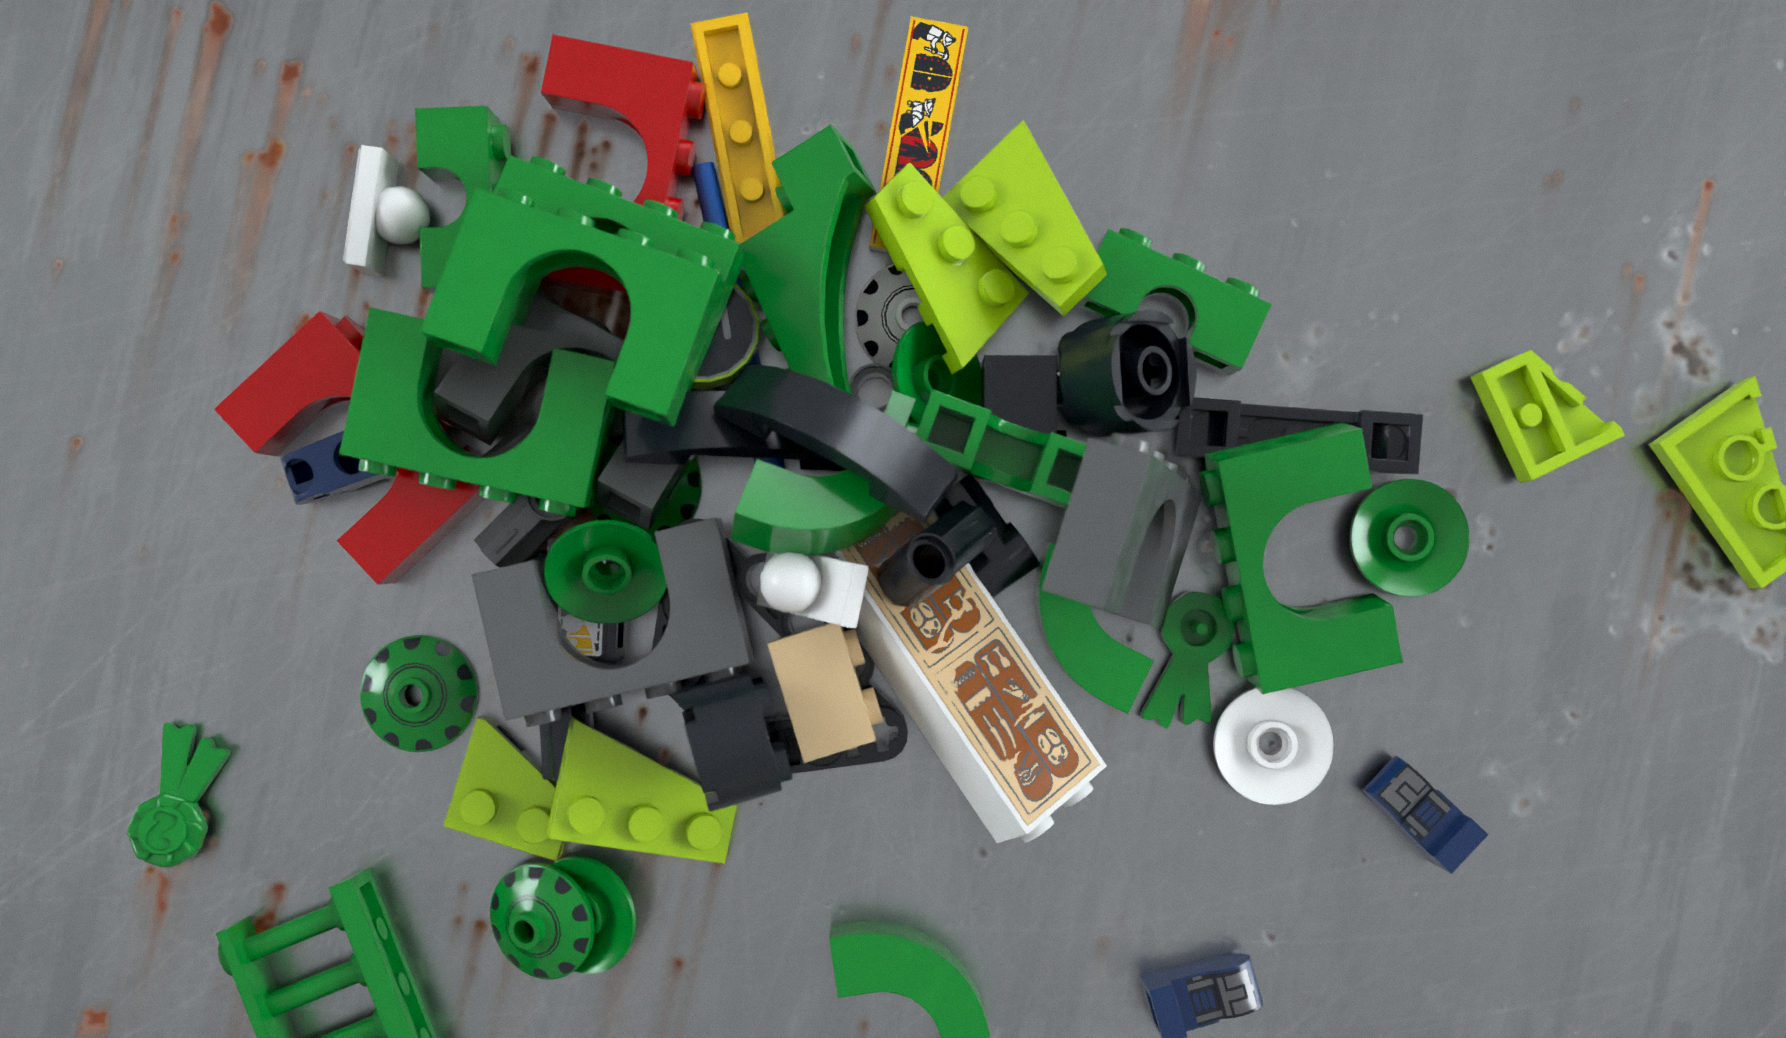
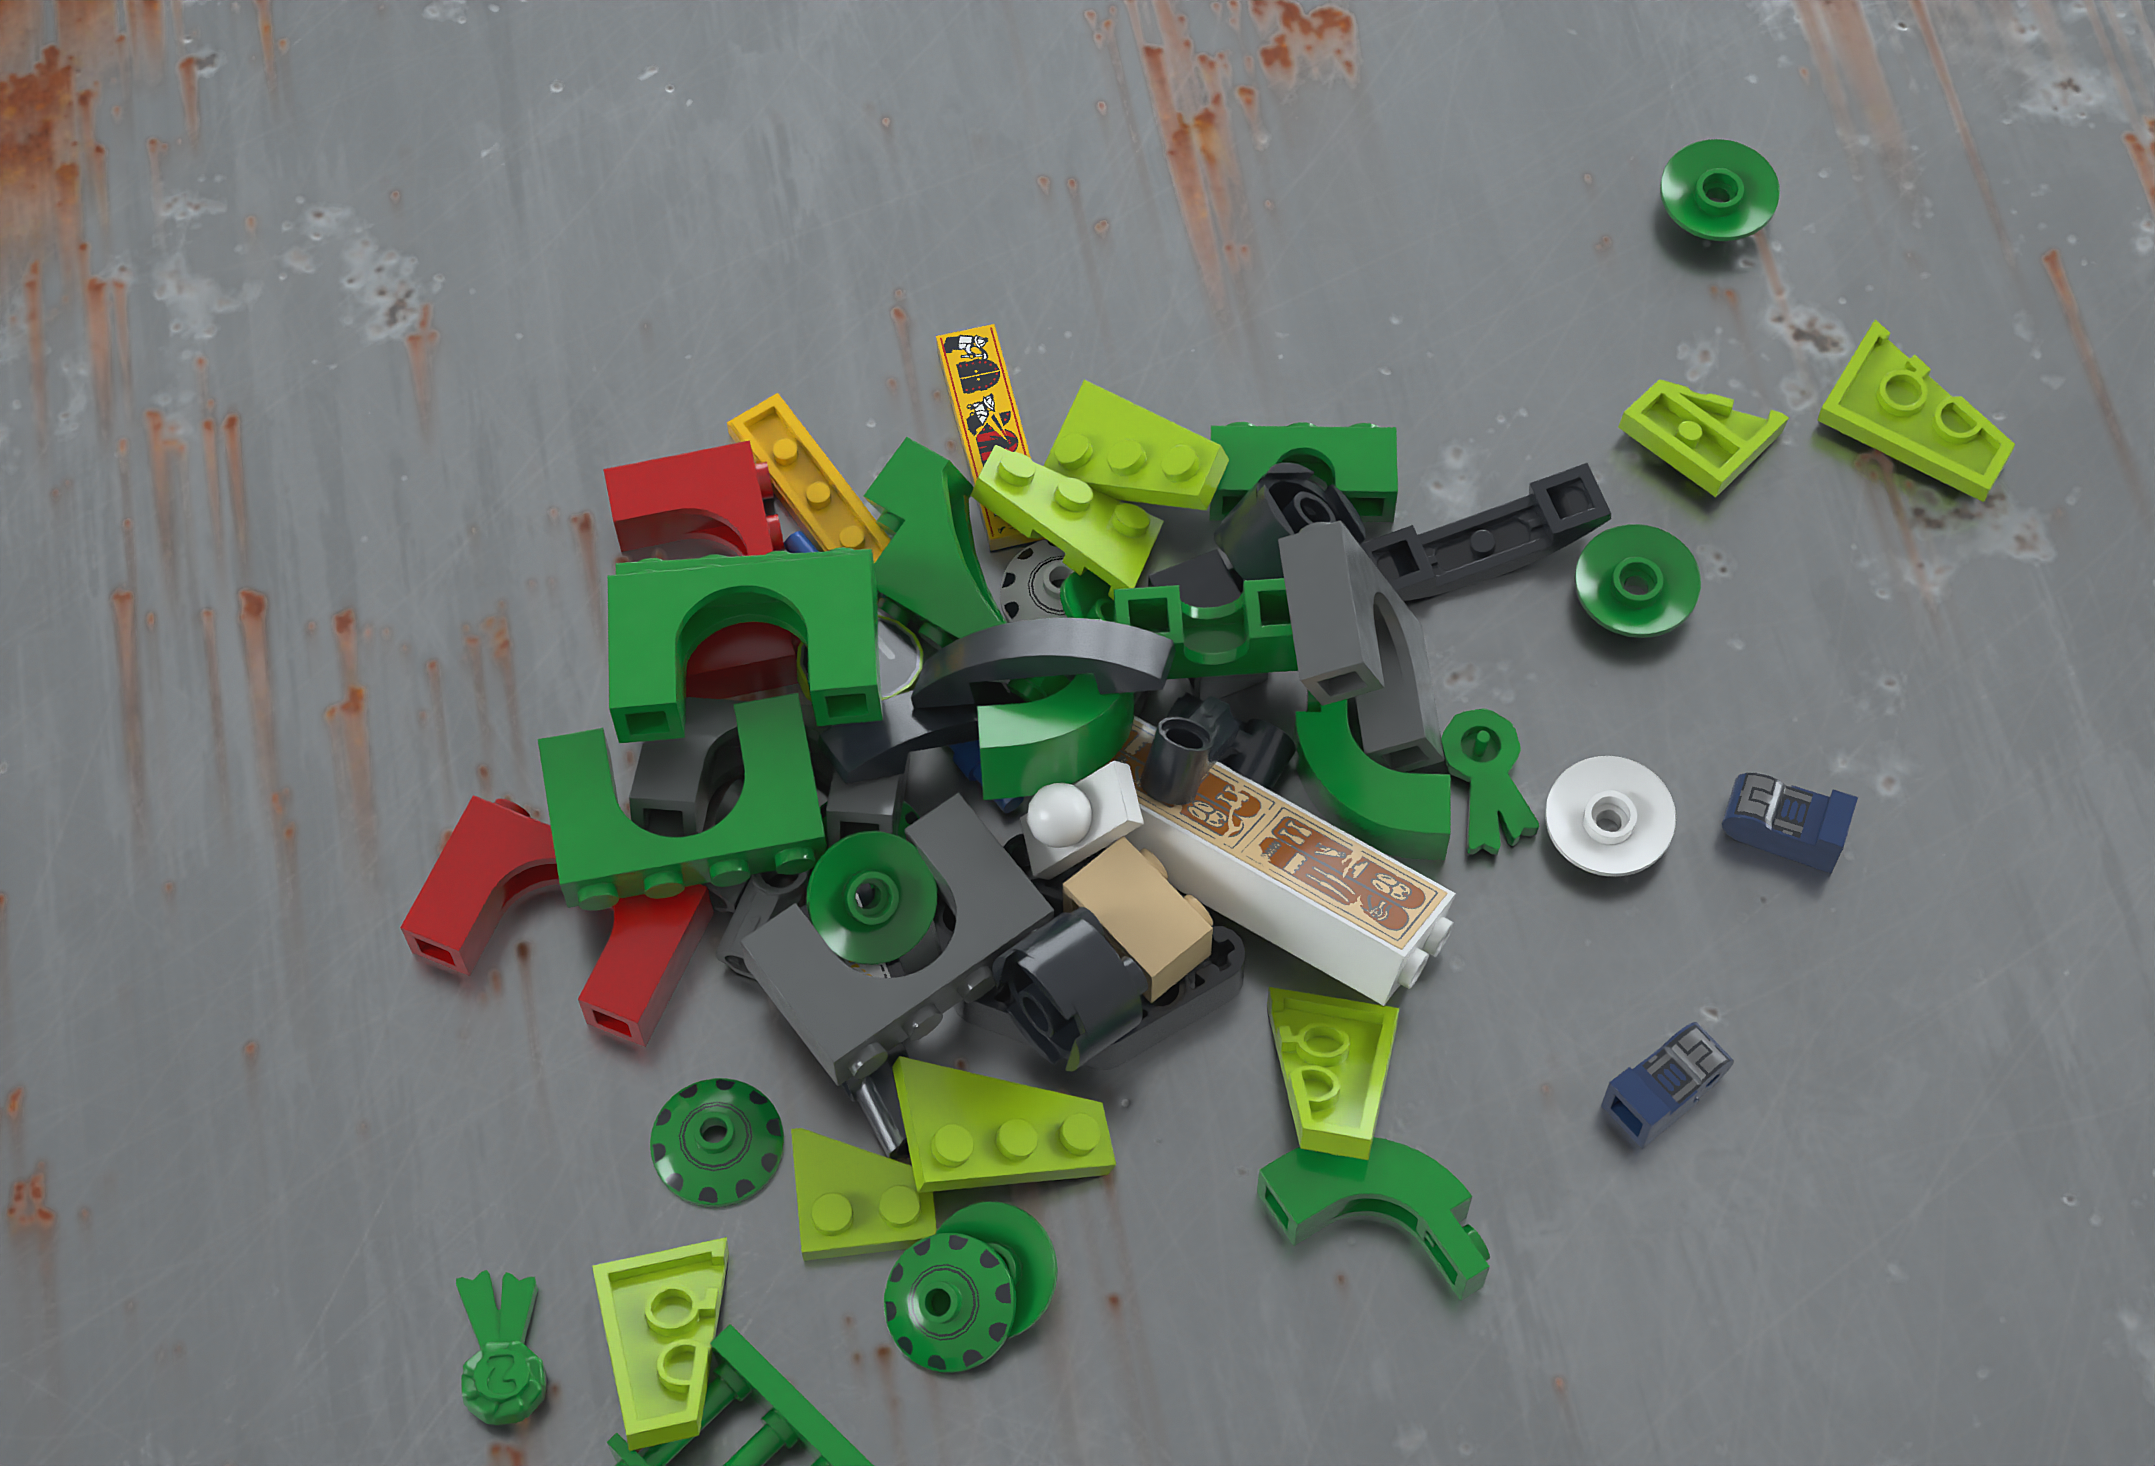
camera: 15 degrees left, 25 degrees down
dark blue leg [280,430,399,505] -> none
white tile [343,145,430,276] -> none
green arch [415,106,511,294] -> none
green arch [1199,423,1403,695] -> none
none -> lime wing [592,1237,729,1451]
none -> lime wing [1267,987,1399,1160]
none -> green dish [1660,139,1780,241]

